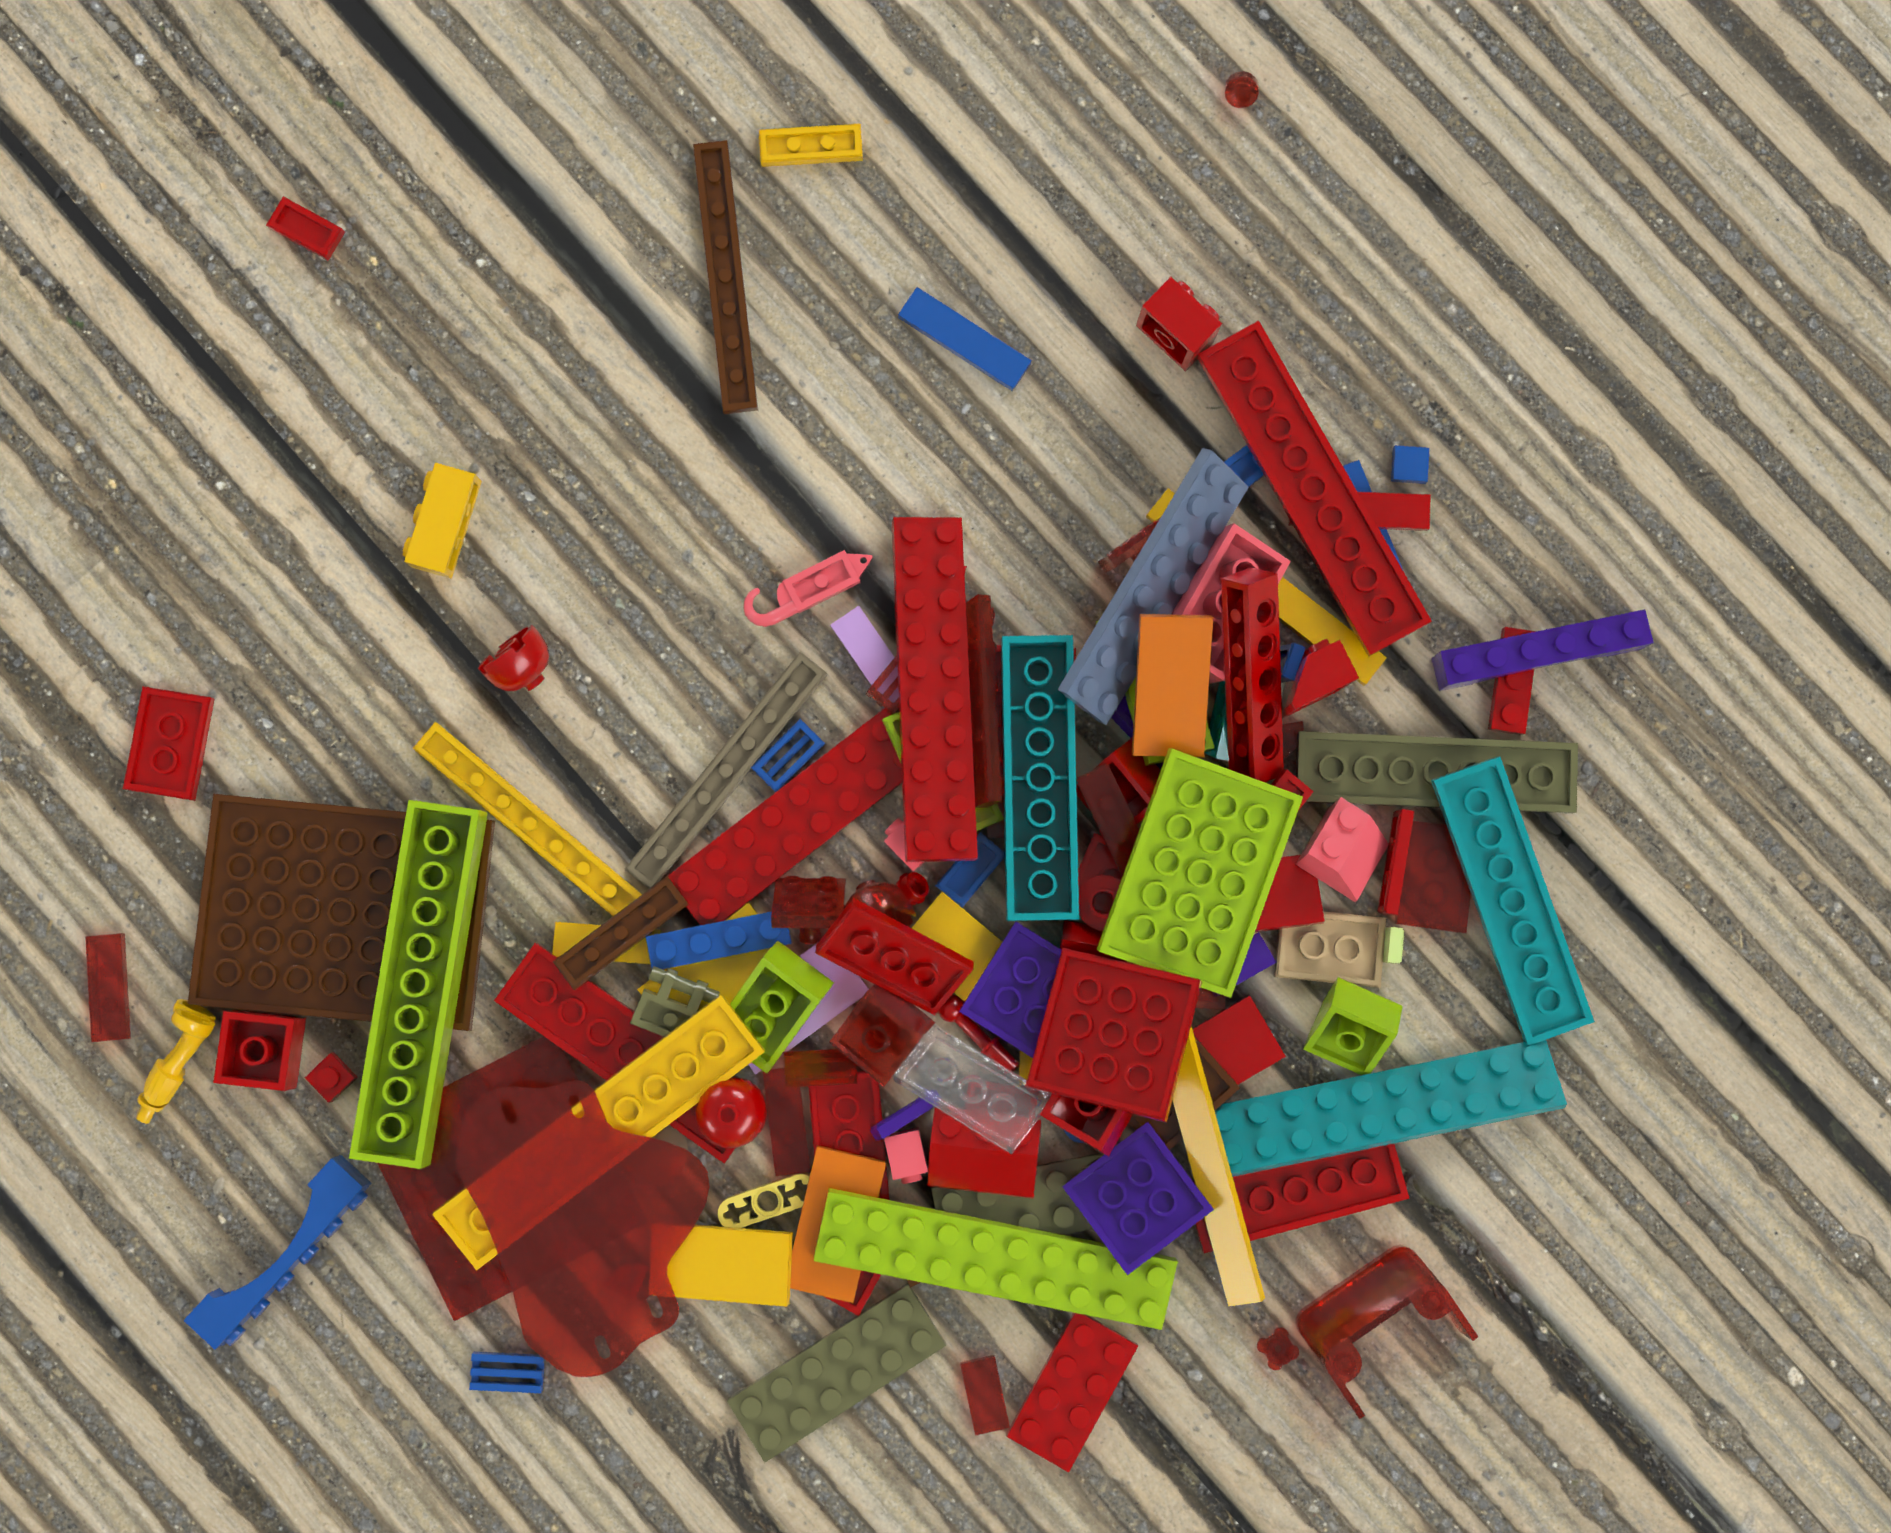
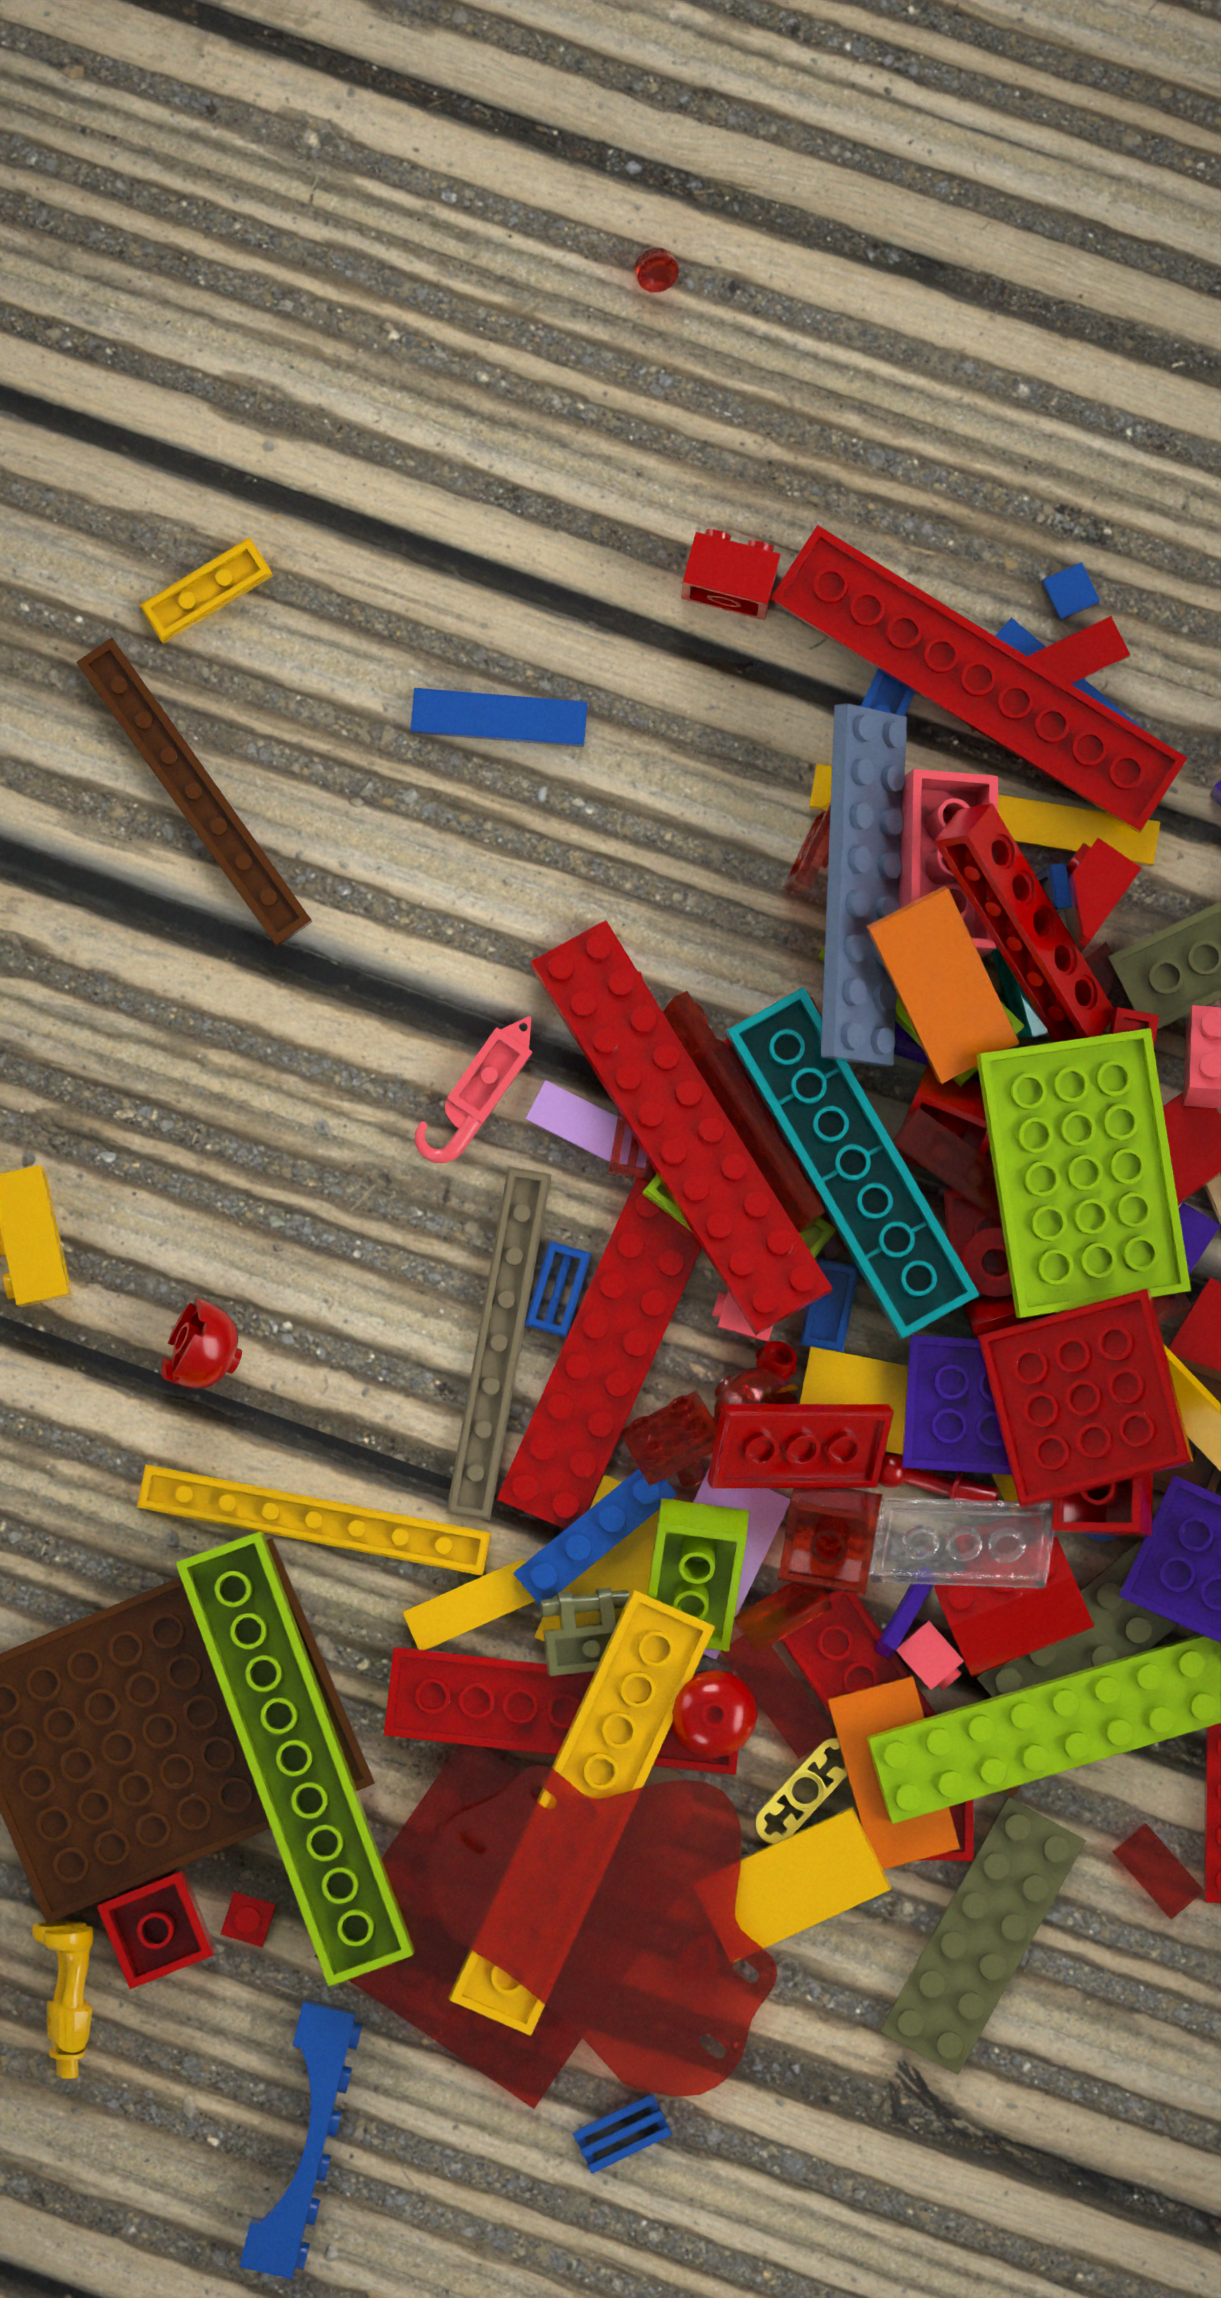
camera: 25 degrees left, 0 degrees up
reddish brown tile [553,876,689,990] -> none

